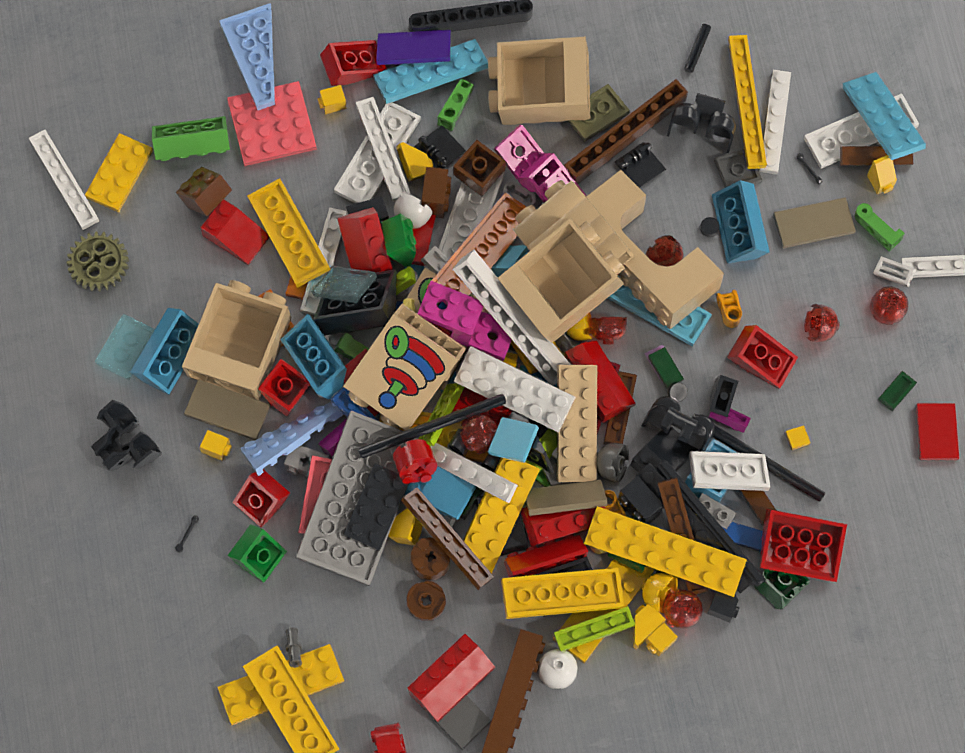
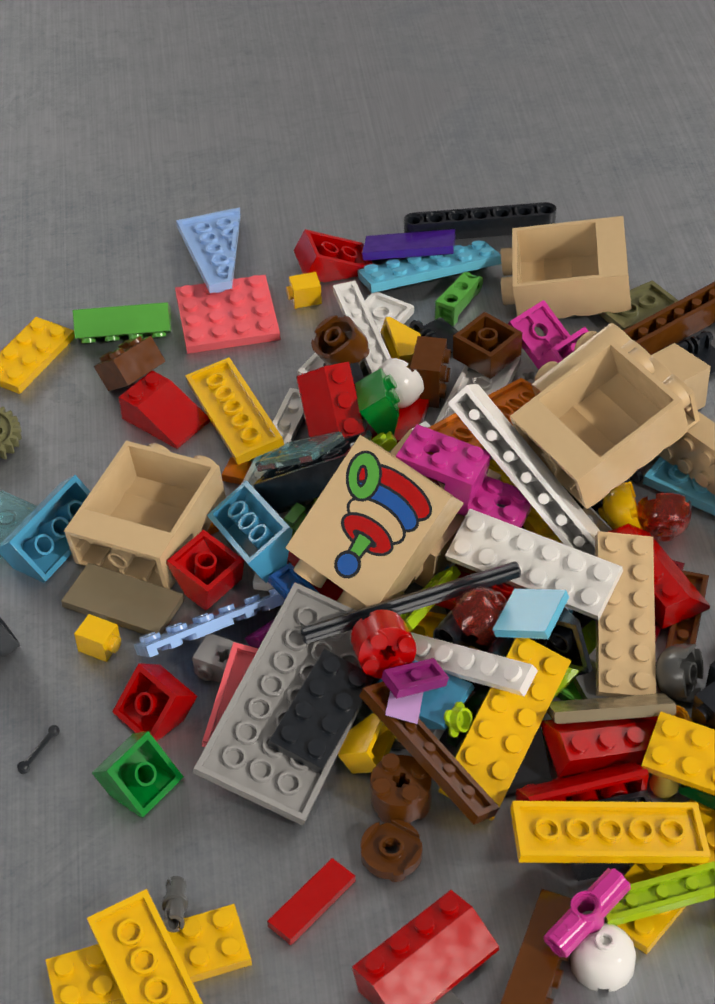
camera: 10 degrees right, 25 degrees down
none -> red tile [267,858,356,945]
none -> reddish brown brick [311,315,370,366]
none -> magenta plate [381,658,449,699]
none -> lavender sticker [385,691,423,724]
none -> lime plate [444,702,473,737]
none -> dark pink piece [543,868,631,958]

